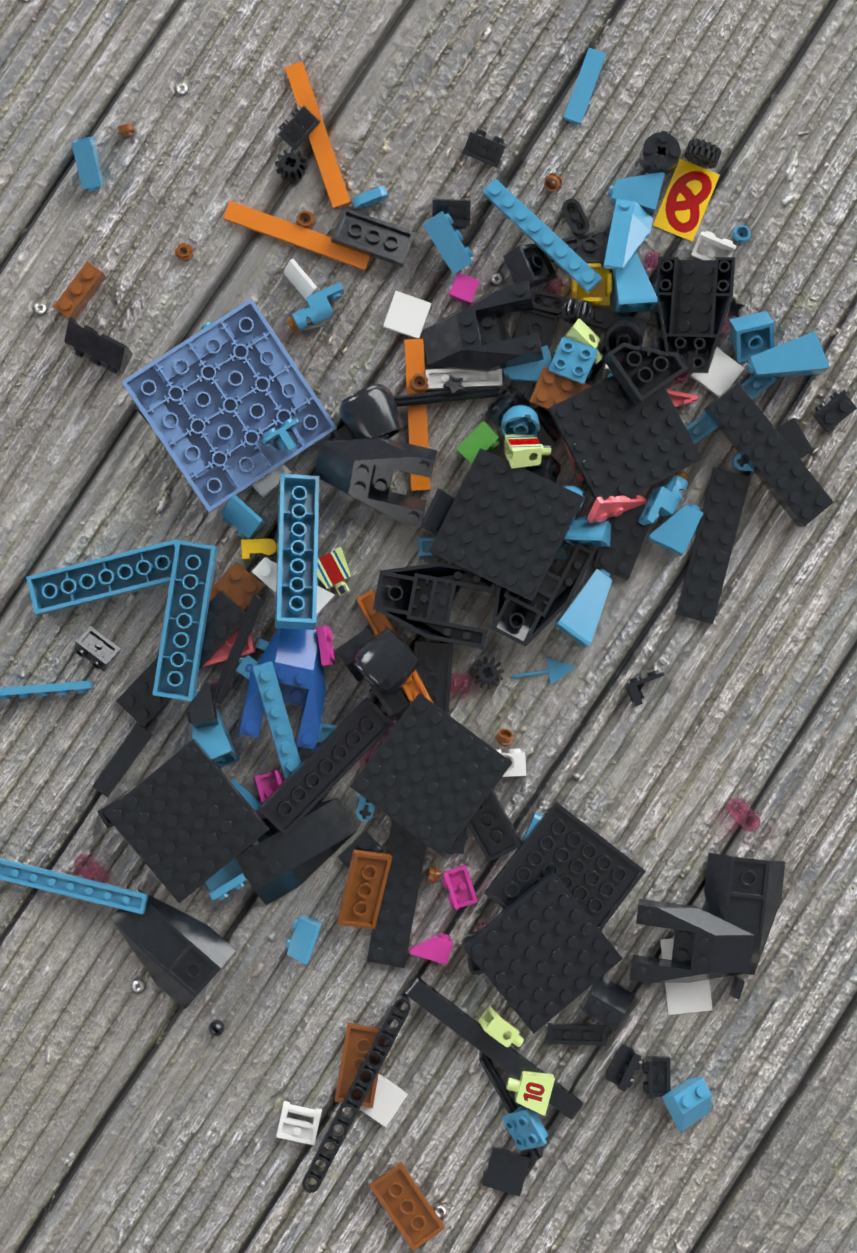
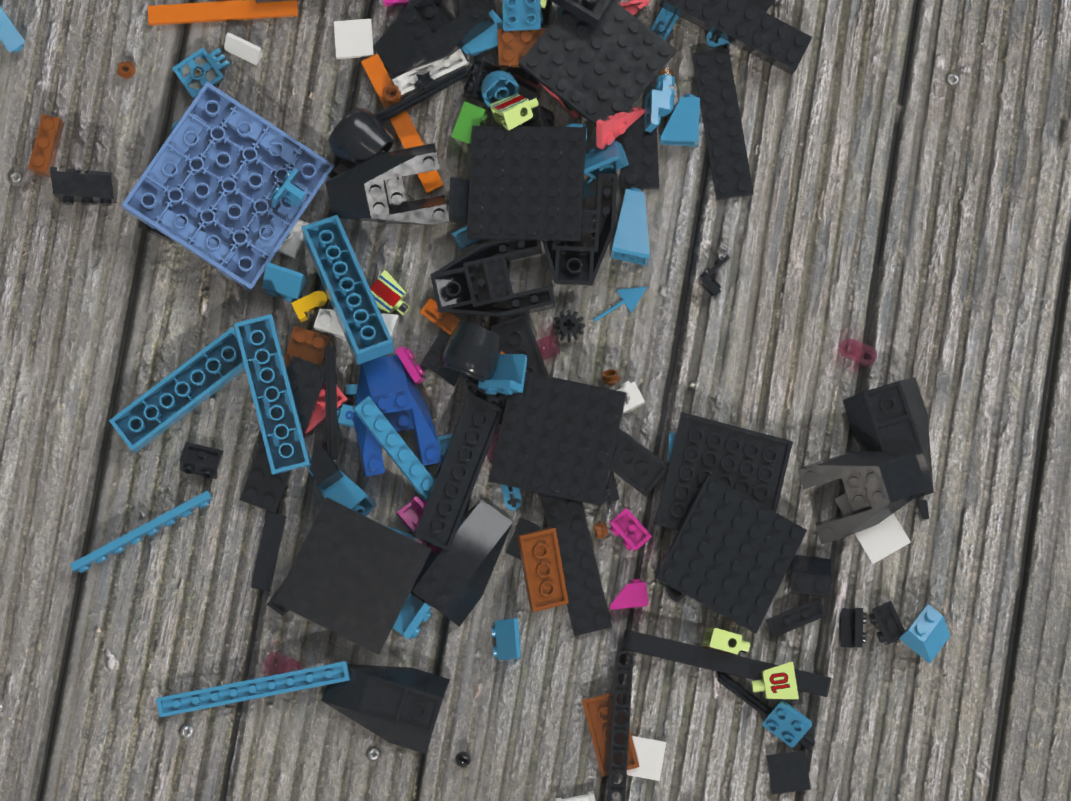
camera: 15 degrees left, 5 degrees down
dark azure plate [286,282,344,333] -> none
none -> dark azure piece [172,48,230,100]
none -> dark azure bracket [478,354,527,395]

